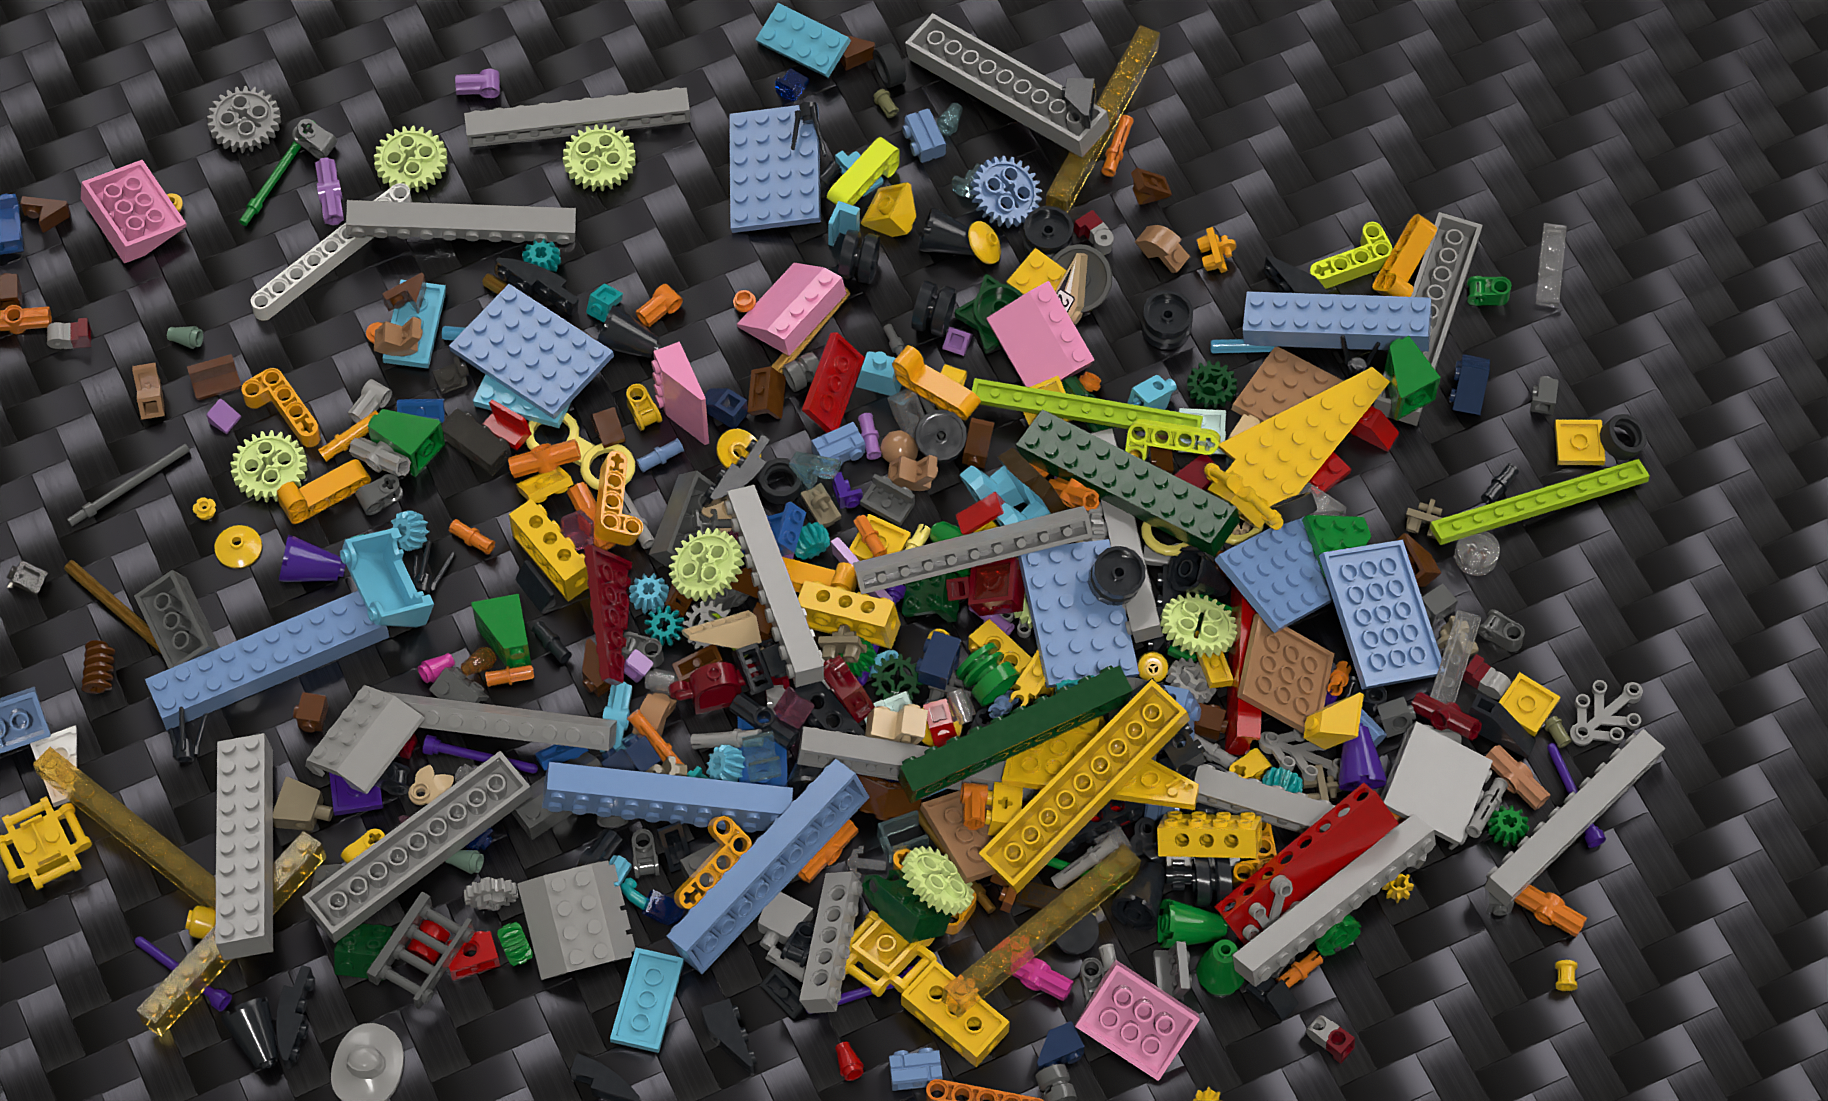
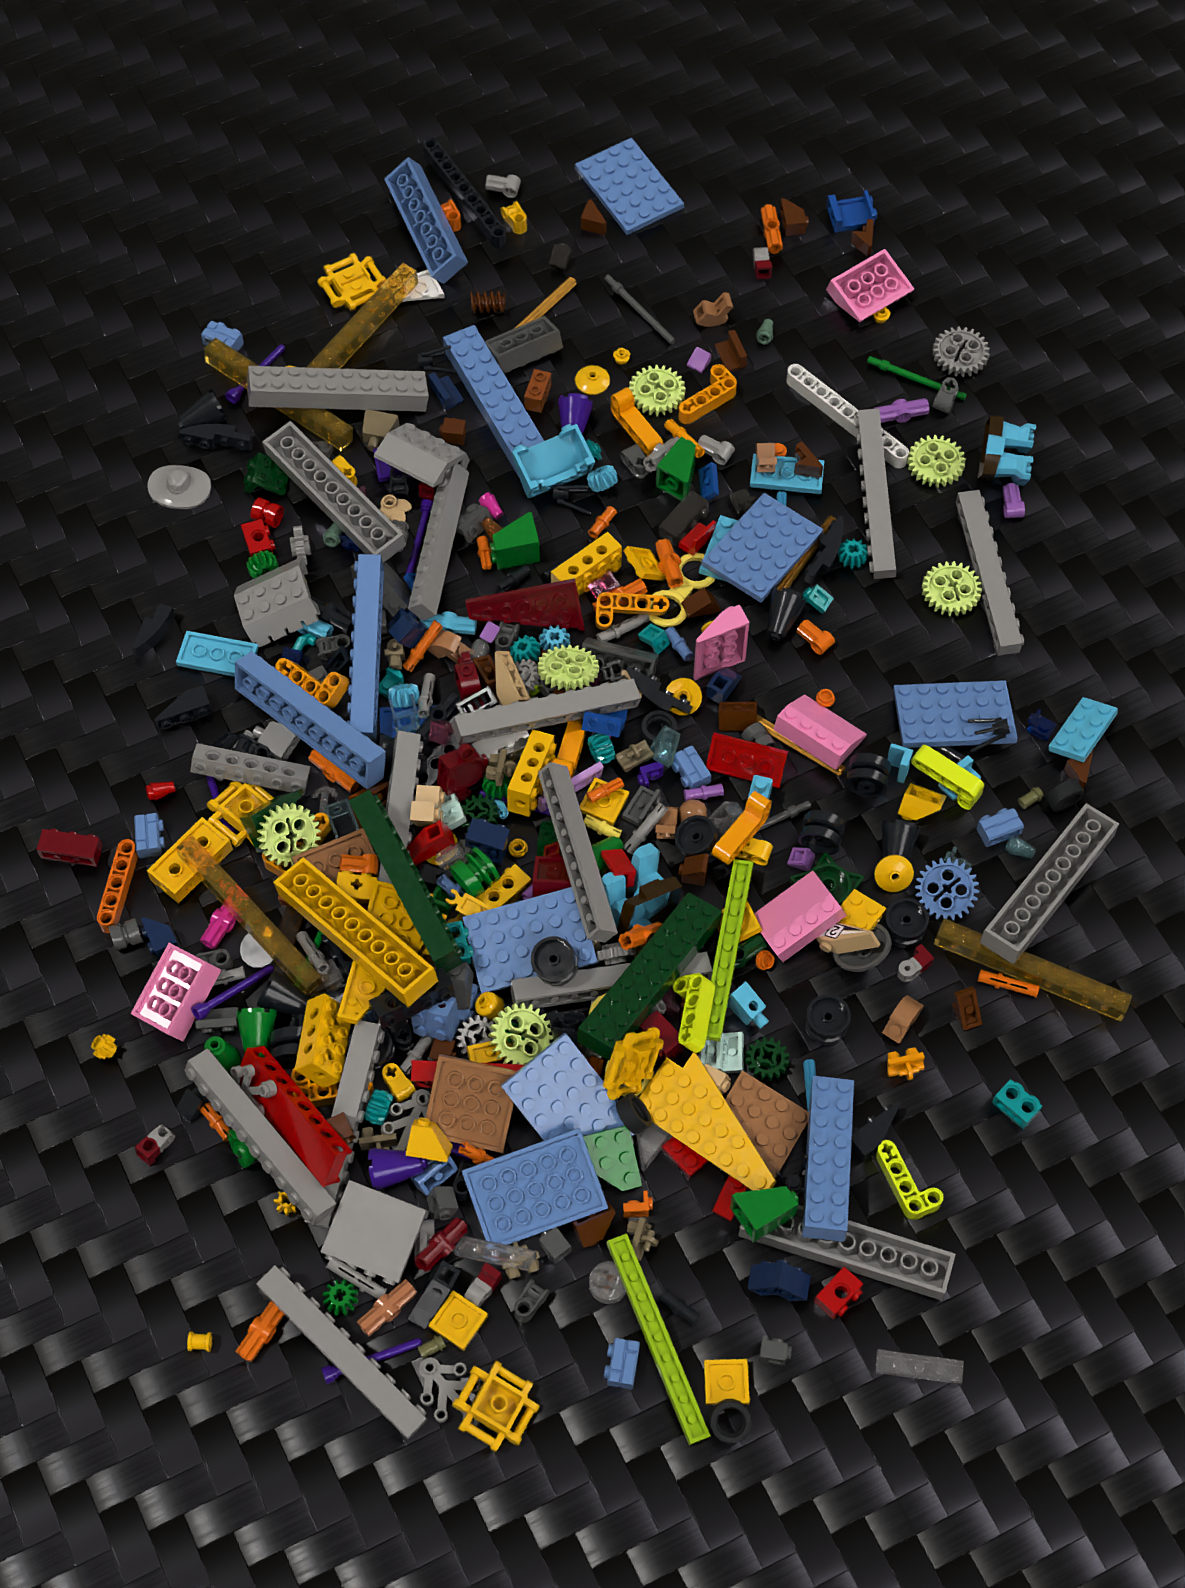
camera: 90 degrees right, 0 degrees up
dark grey fence [367,892,474,1010] -> none
slope [1062,78,1096,129] -> none
light orange beam [1372,214,1437,297] -> none
green piece [1467,276,1512,306] -> none
none -> dark purple piece [191,965,274,1020]
none -> medium blue brick [201,321,244,357]
none -> reddish brown brick [327,1112,357,1147]
none -> dark blue panel [428,372,464,410]
none -> yellow brick [452,1361,539,1452]
none -> dark orange brick [524,369,552,413]
none -> medium blue brick [604,1338,640,1389]
none -> light grey pin [623,802,669,854]
none -> orange bracket [623,1191,653,1218]
none -> teal bracket [638,623,670,654]
none -> red brick [814,1267,863,1319]
none -> medium azure piece [978,416,1036,486]
none -> teal brick [992,1079,1042,1129]

